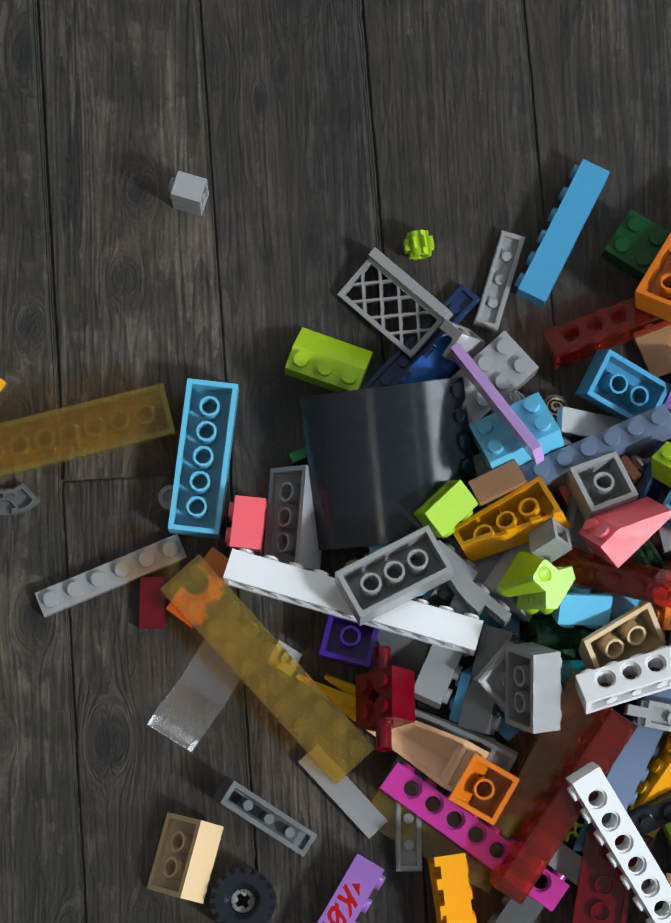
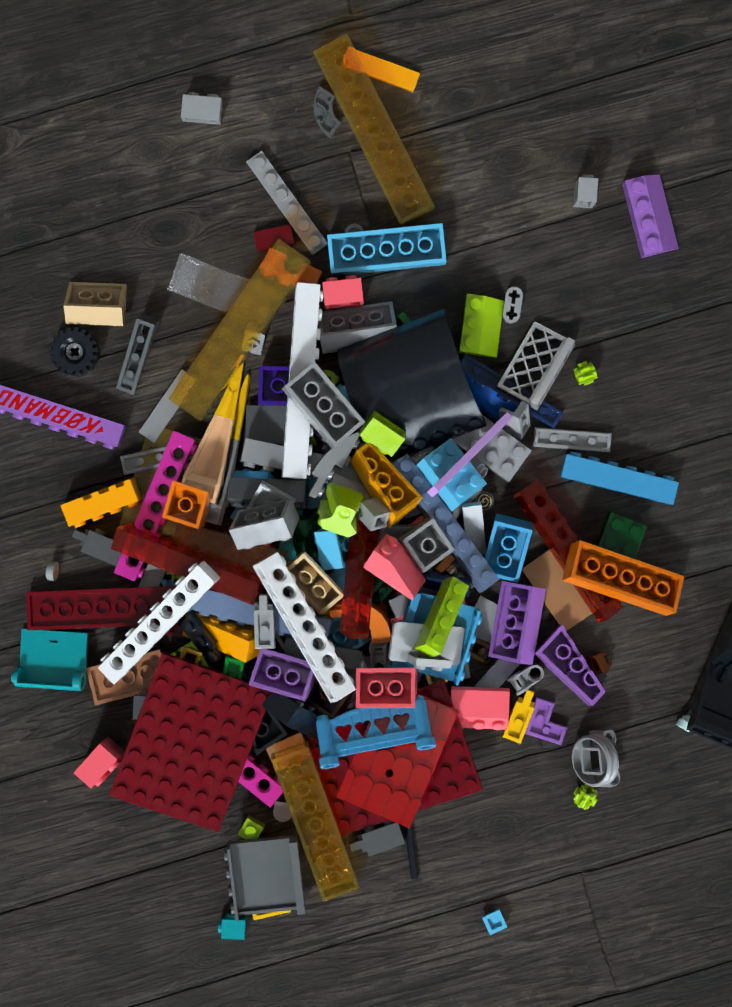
camera: 80 degrees right, 10 degrees up
dark red brick [355,646,415,752] -> none
medium nougat tile [468,459,527,506] -> none
none -> light grey beam [502,287,523,324]
none -> medium lavender slope [622,175,679,258]

